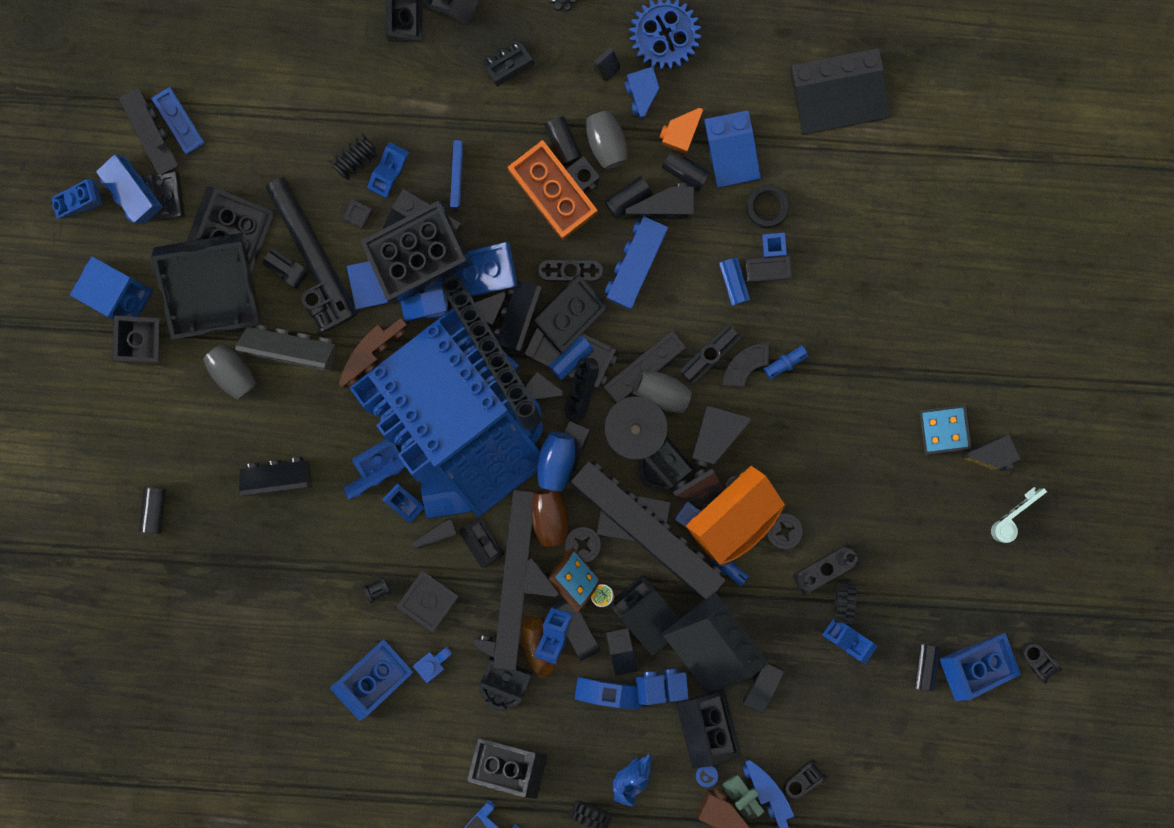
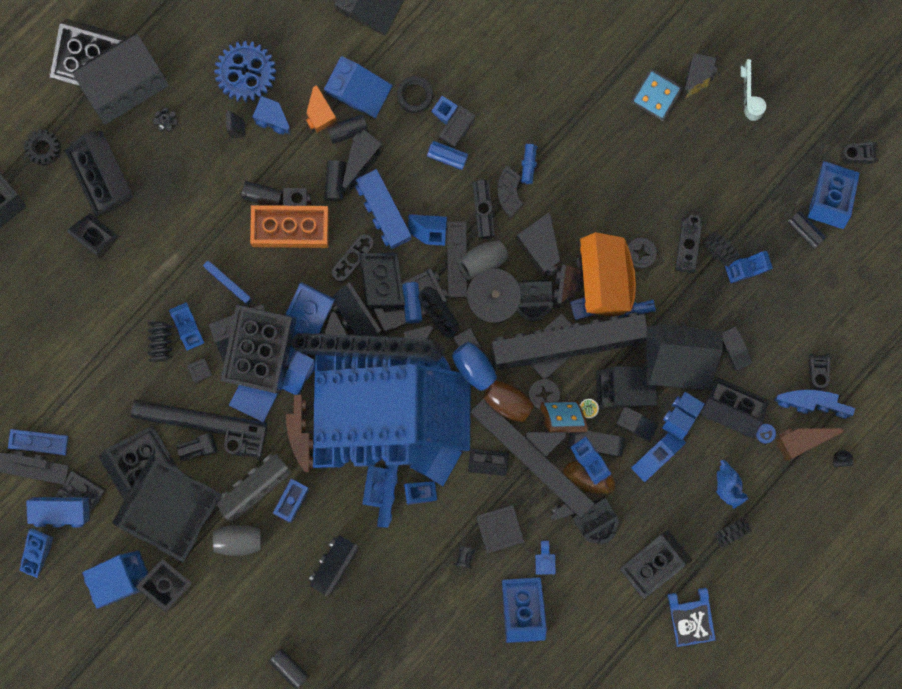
camera: 55 degrees left, 5 degrees down
black slope [412,518,457,548] -> none
black plate [484,40,535,87] -> none
dark grey piece [586,110,628,170] -> none
sand green plate [722,775,764,821] -> none
none -> blue brick [273,479,310,523]
none -> blue slope [408,214,447,246]

